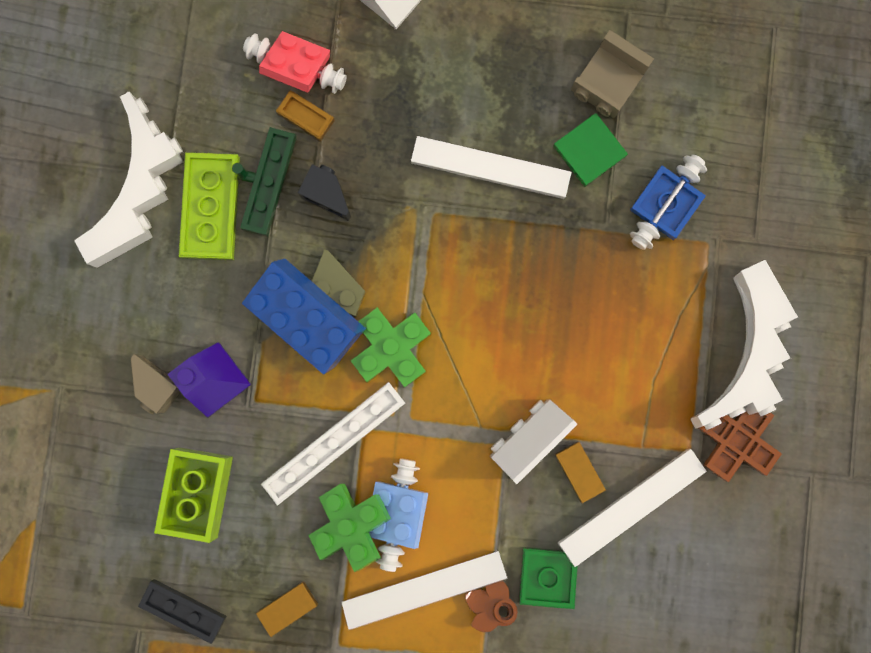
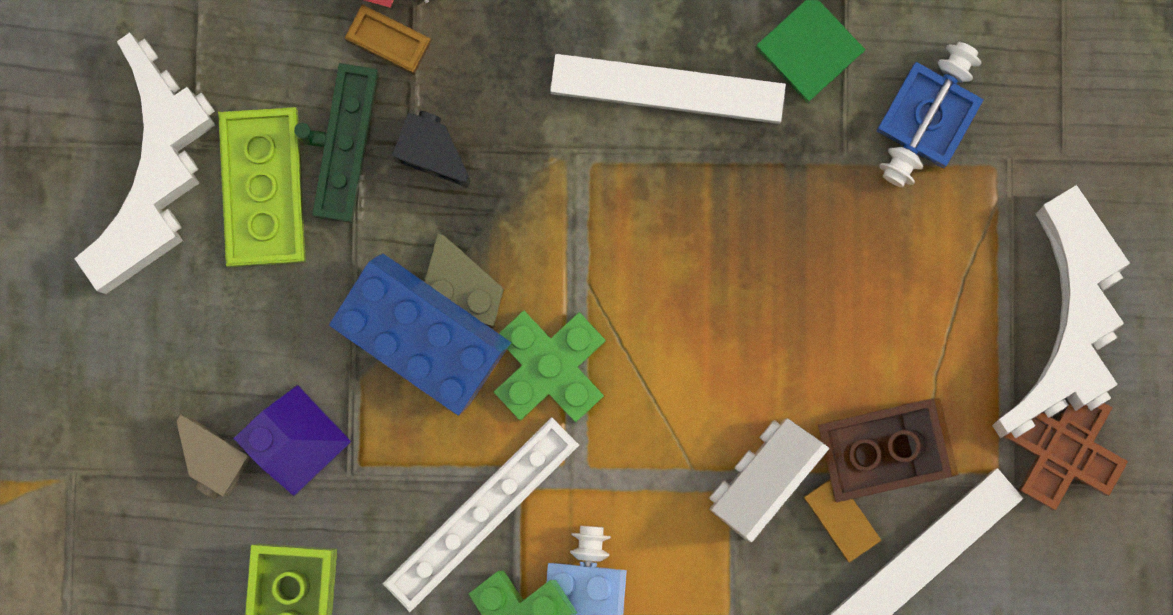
camera: 10 degrees left, 0 degrees up
none -> reddish brown slope [818,398,959,502]

